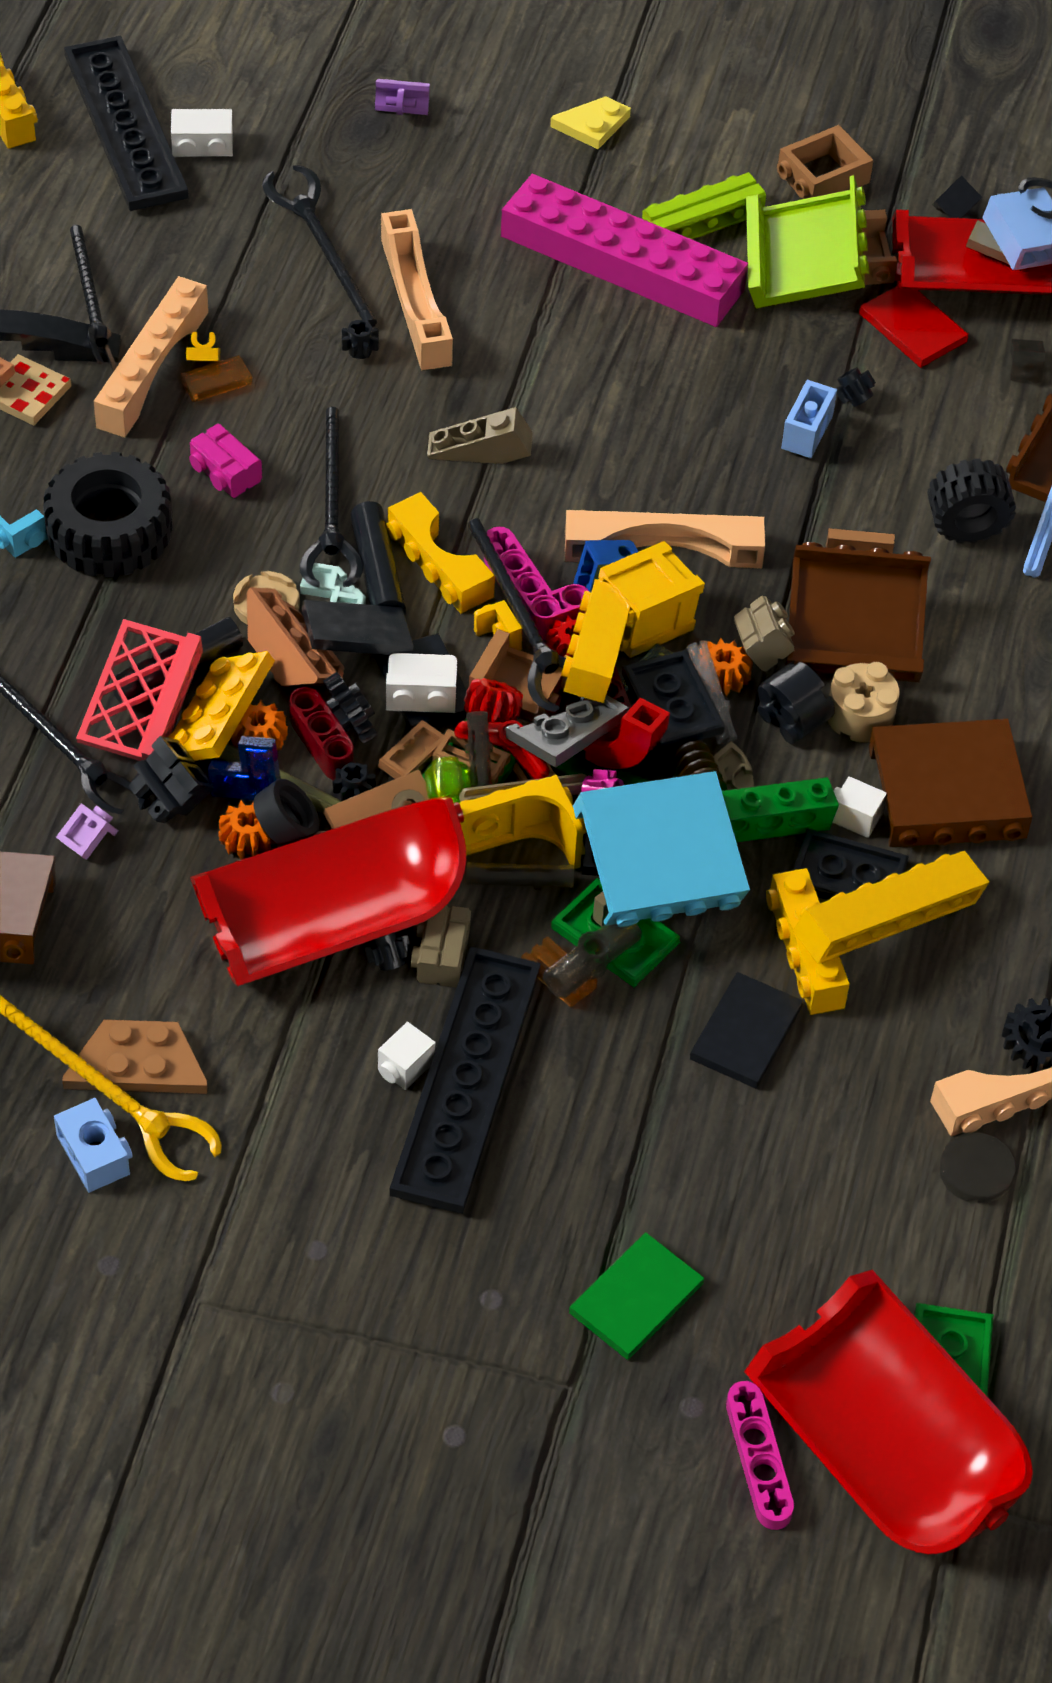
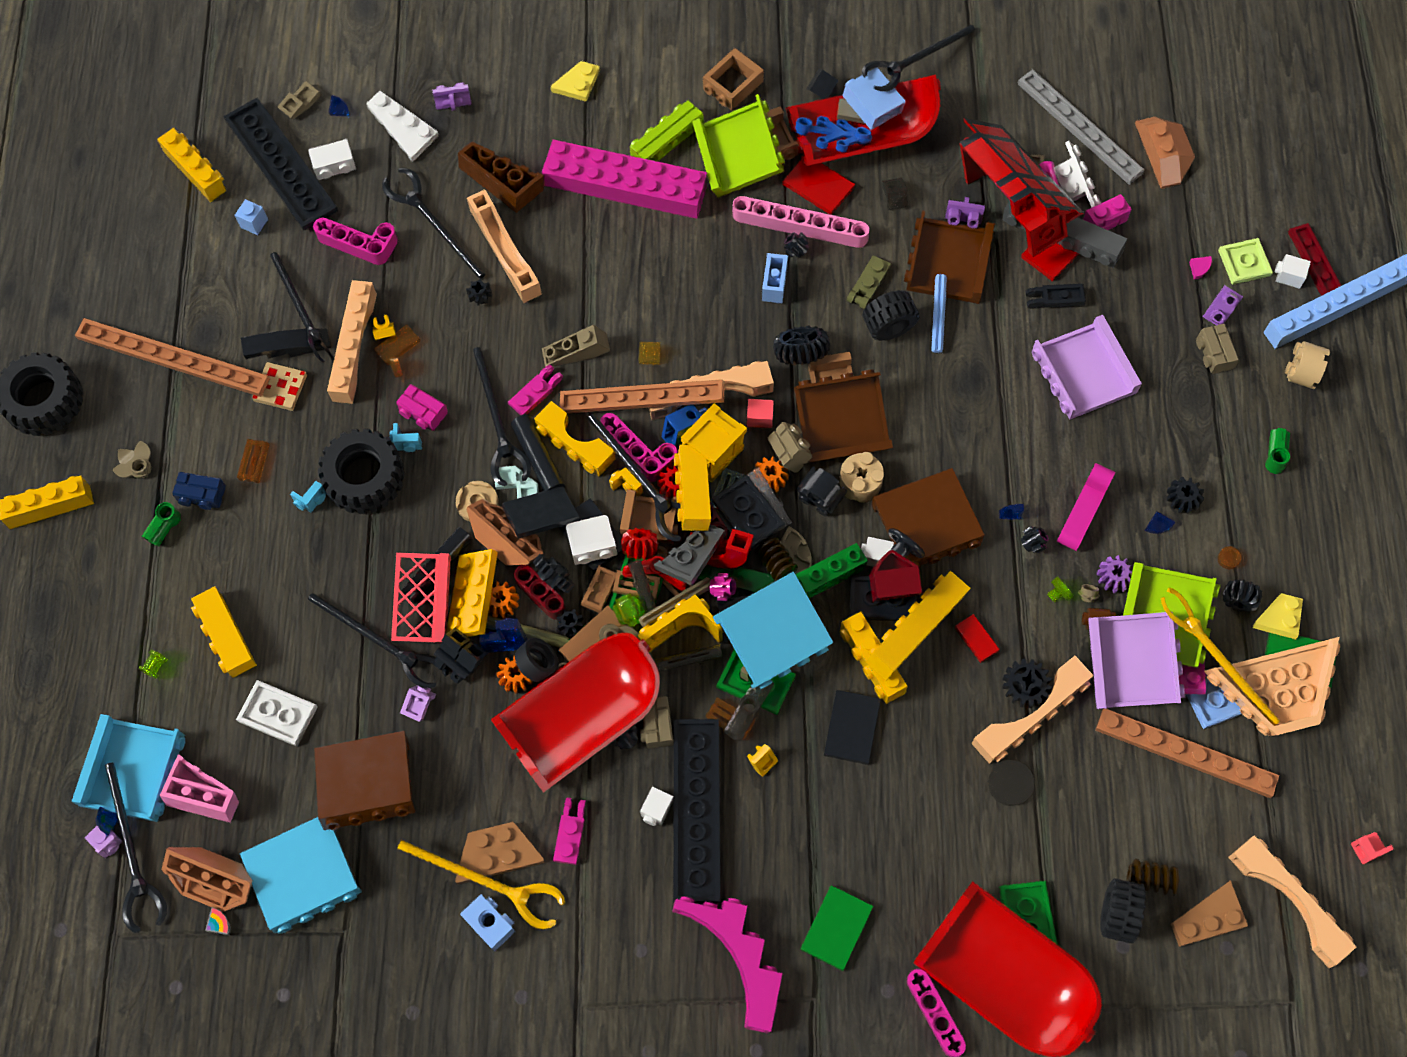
camera: 10 degrees left, 15 degrees up
none -> light blue brick [235,199,268,235]
none -> dark tan slope [278,81,322,119]
none -> dark pink beam [313,218,398,265]
none -> clear blue tile [329,95,350,116]
none -> white wing [367,91,439,162]
none -> clear orange tile [389,356,403,378]
none -> medium azure bracket [390,423,422,452]
none -> reddish brown wedge [458,142,544,213]
none -> dark pink hinge [508,365,563,415]
none -> dark pink hinge [553,798,586,865]
none -> nougat plate [559,379,725,413]
none -> clear yellow tile [639,342,661,365]
none -> dark pink arch [672,897,782,1033]
none -> bright pink beam [733,196,869,248]
none -> coral panel [747,399,773,428]
none -> yellow tile [747,744,778,777]
none -> black gear [773,325,830,366]
none -> blue plant [795,116,872,152]
none -> olive plate [847,255,891,309]
none -> dark red piece [869,528,925,602]
none -> red tile [955,614,1000,663]

